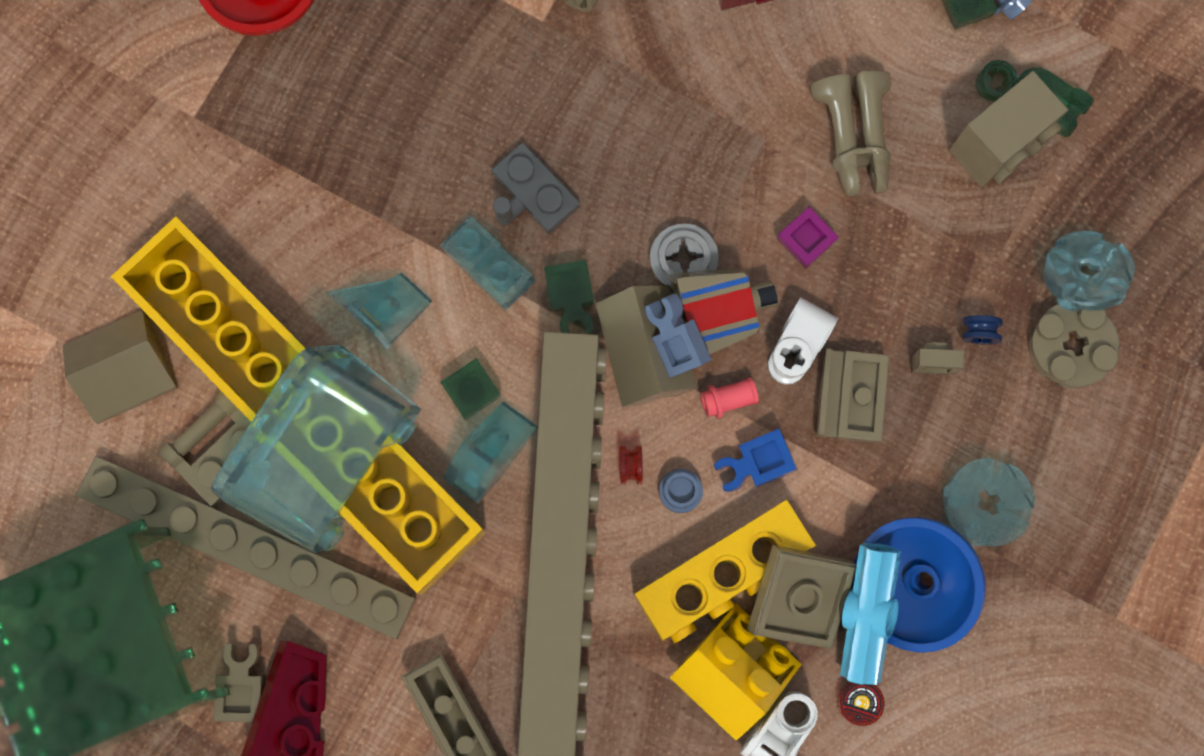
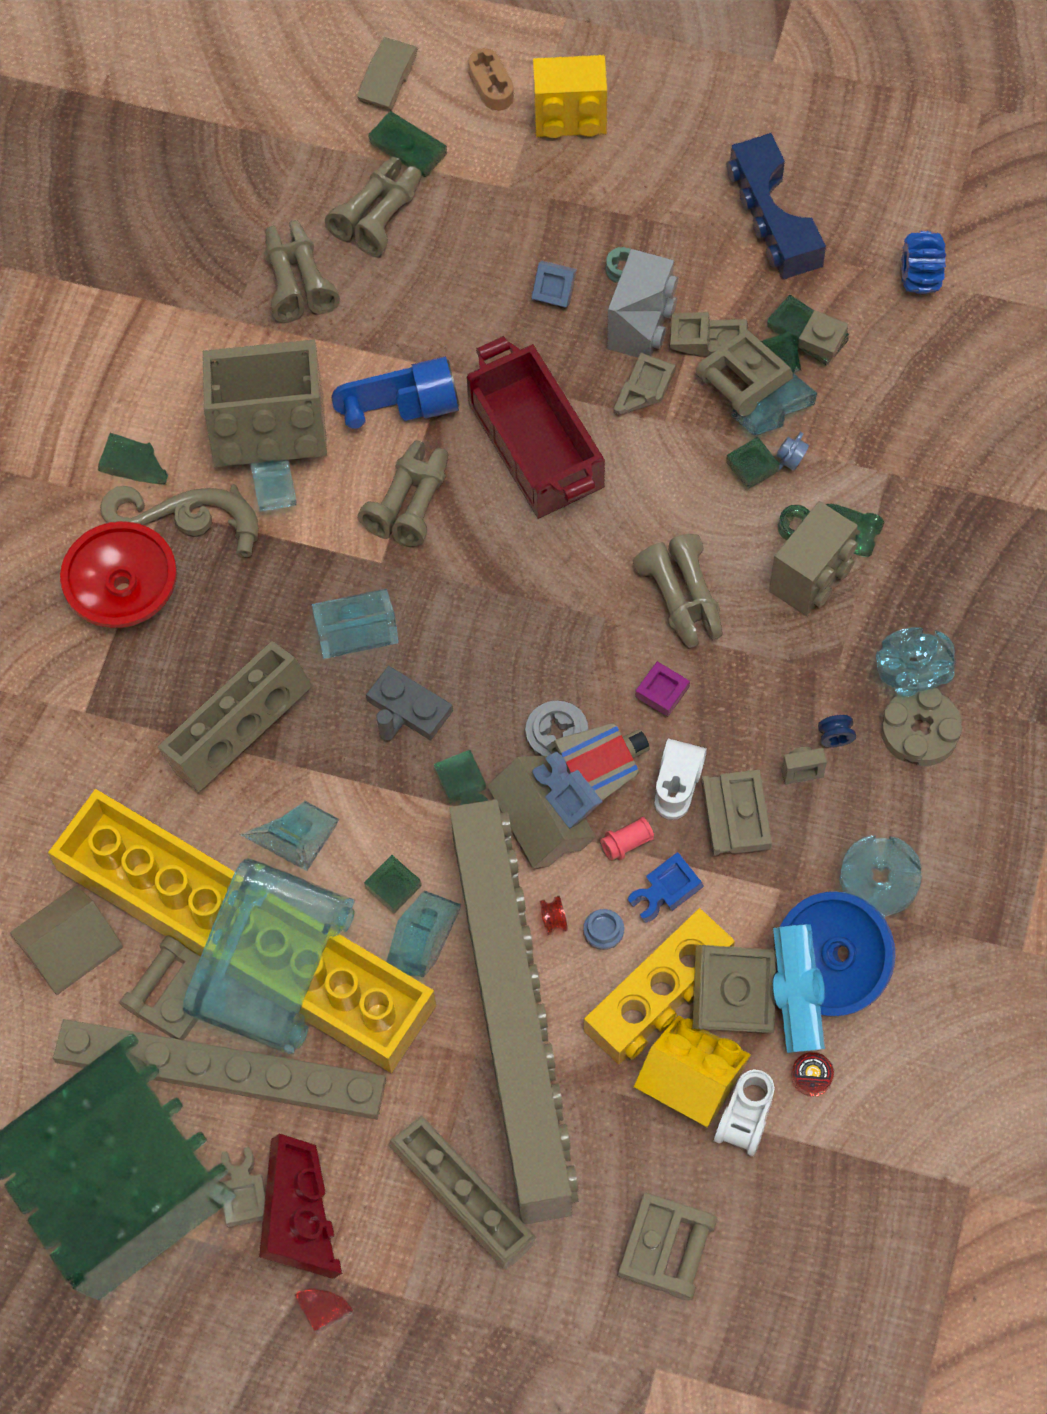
camera: 10 degrees left, 15 degrees down
clear light blue slope [440,216,535,311] -> none
none -> dark tan brick [158,641,312,792]
none -> clear light blue slope [311,588,399,659]

